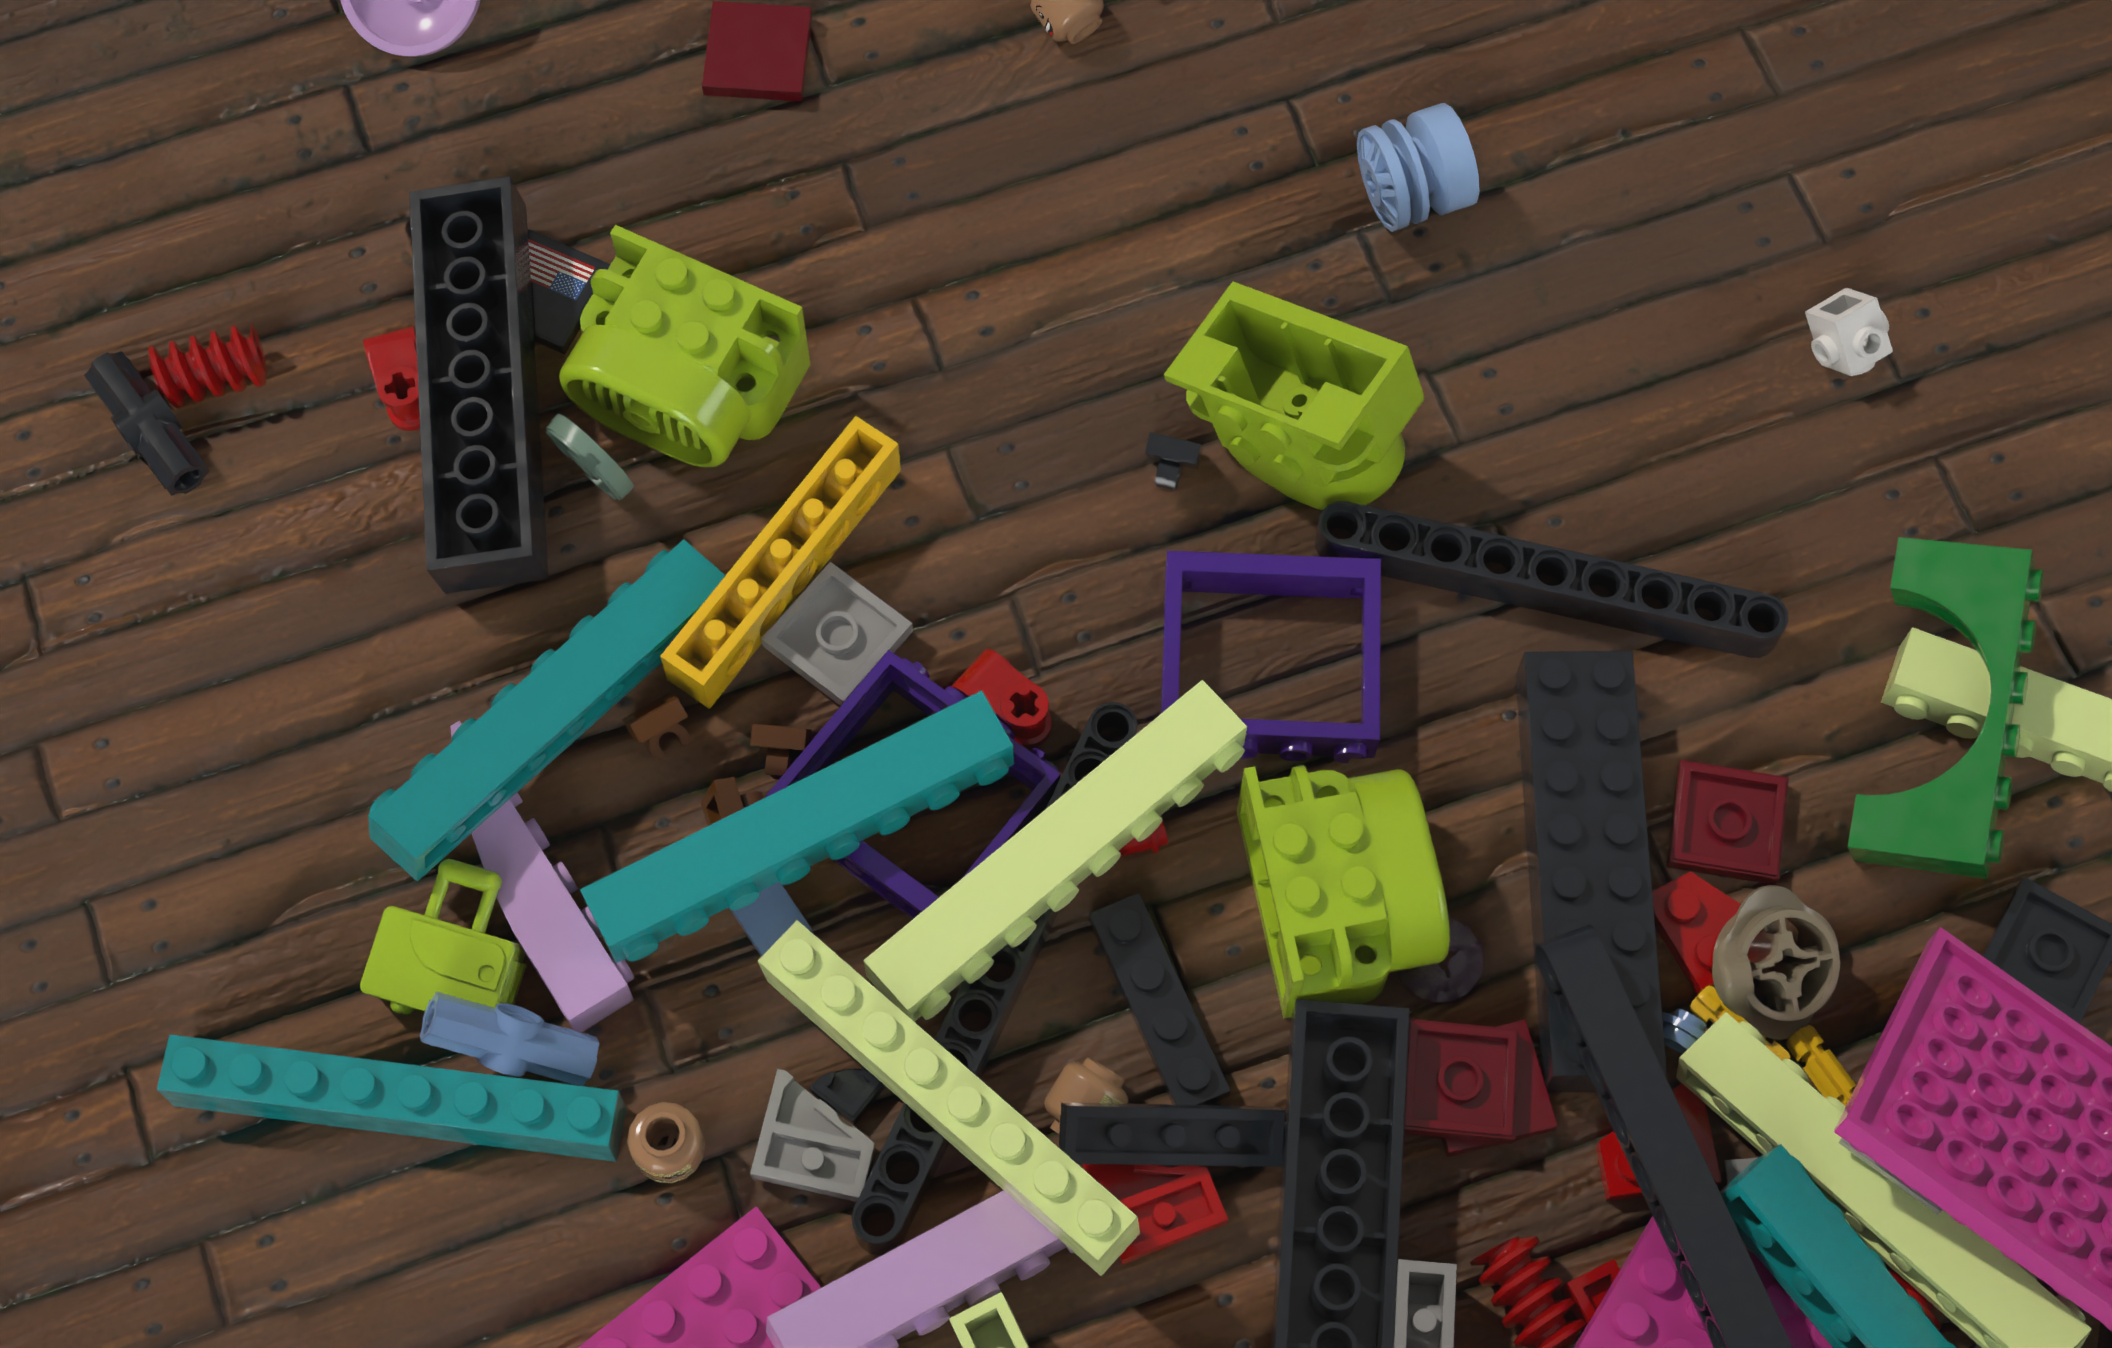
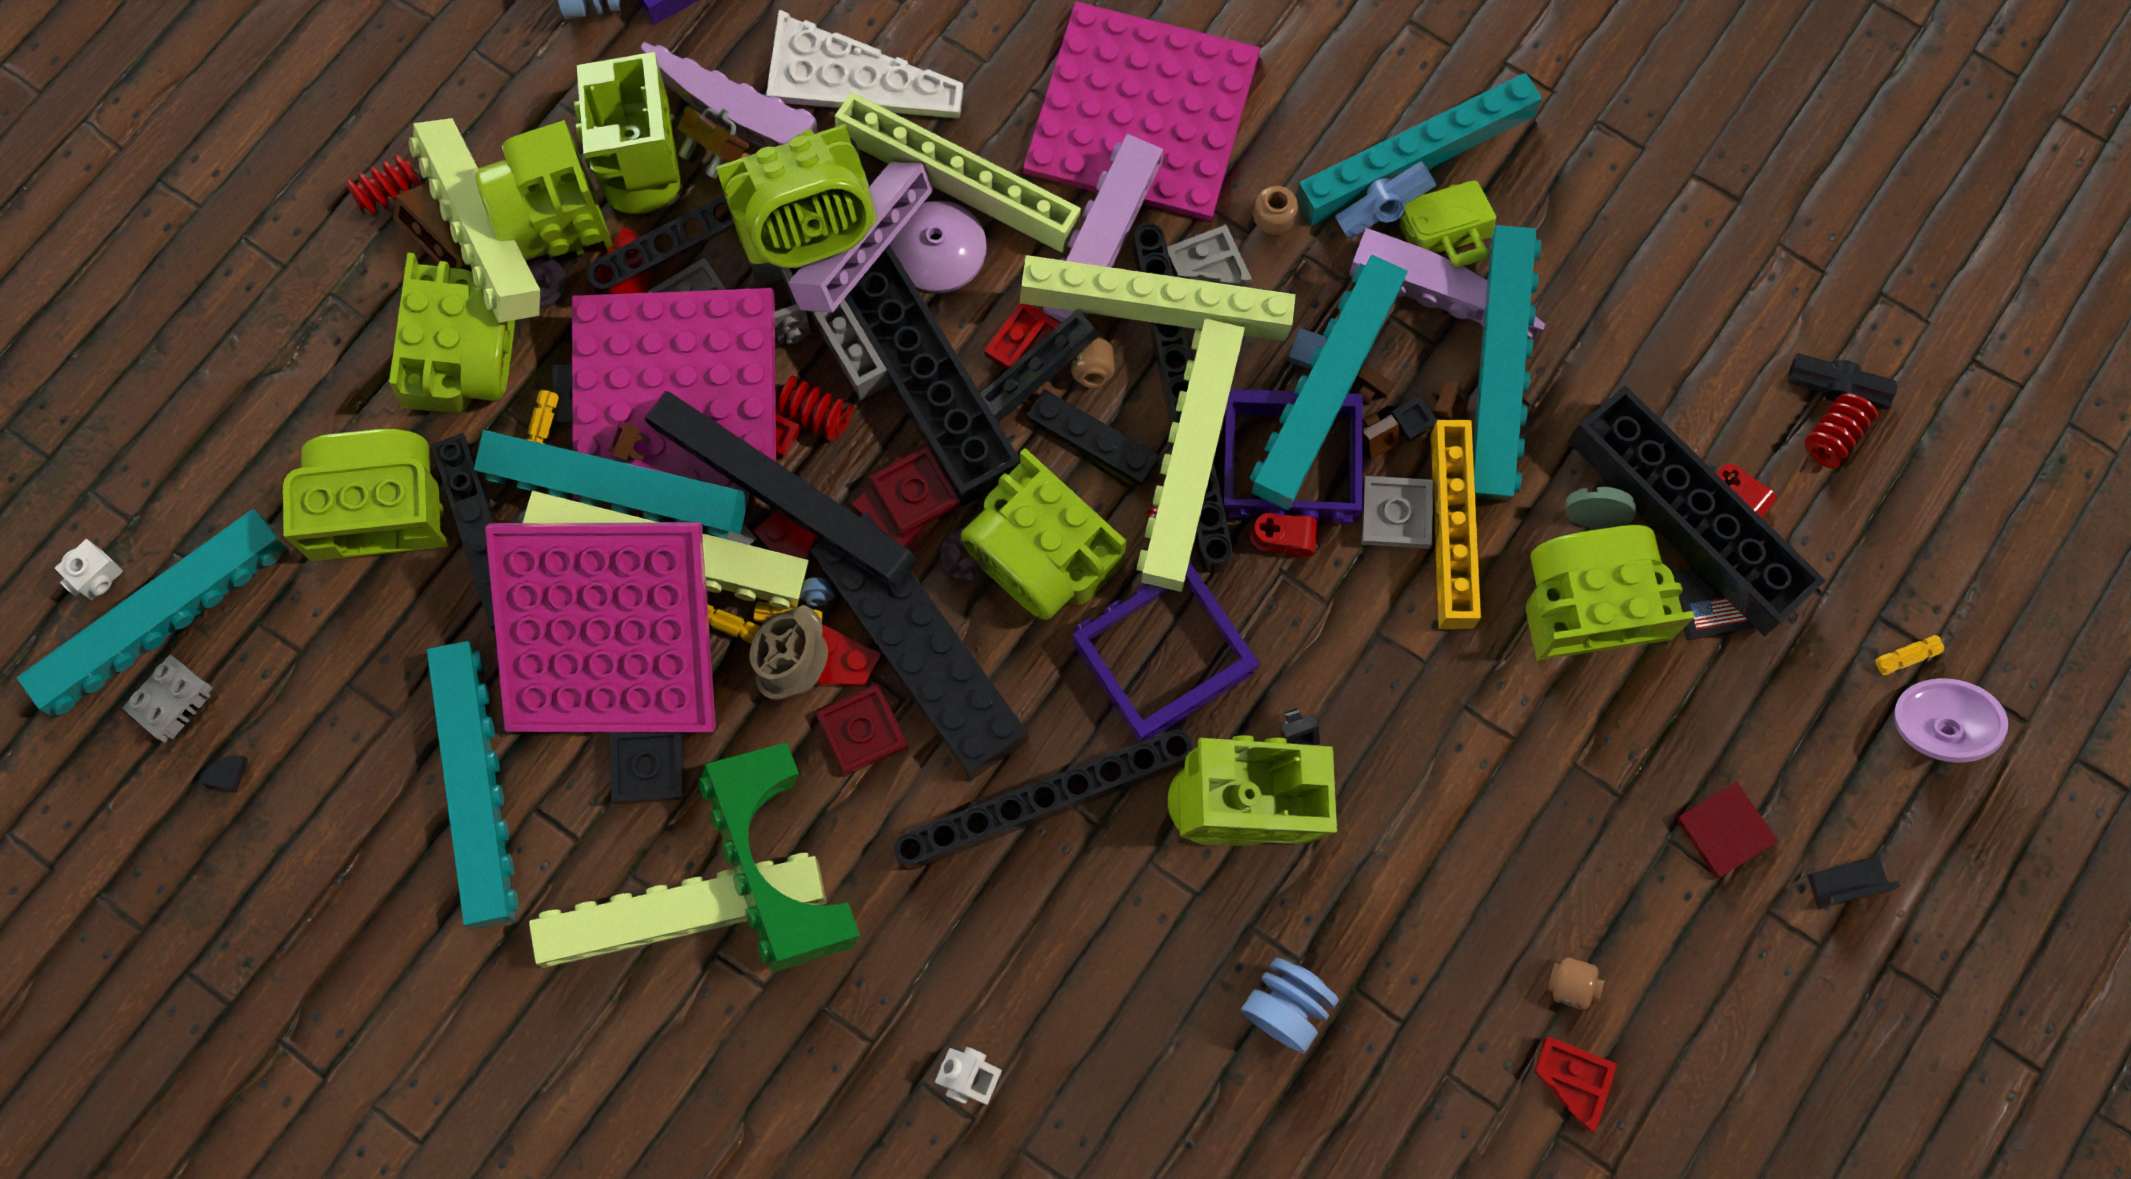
camera: 145 degrees right, 5 degrees up
none -> black tile [1390,395,1437,443]
none -> yellow axle [1875,635,1944,675]

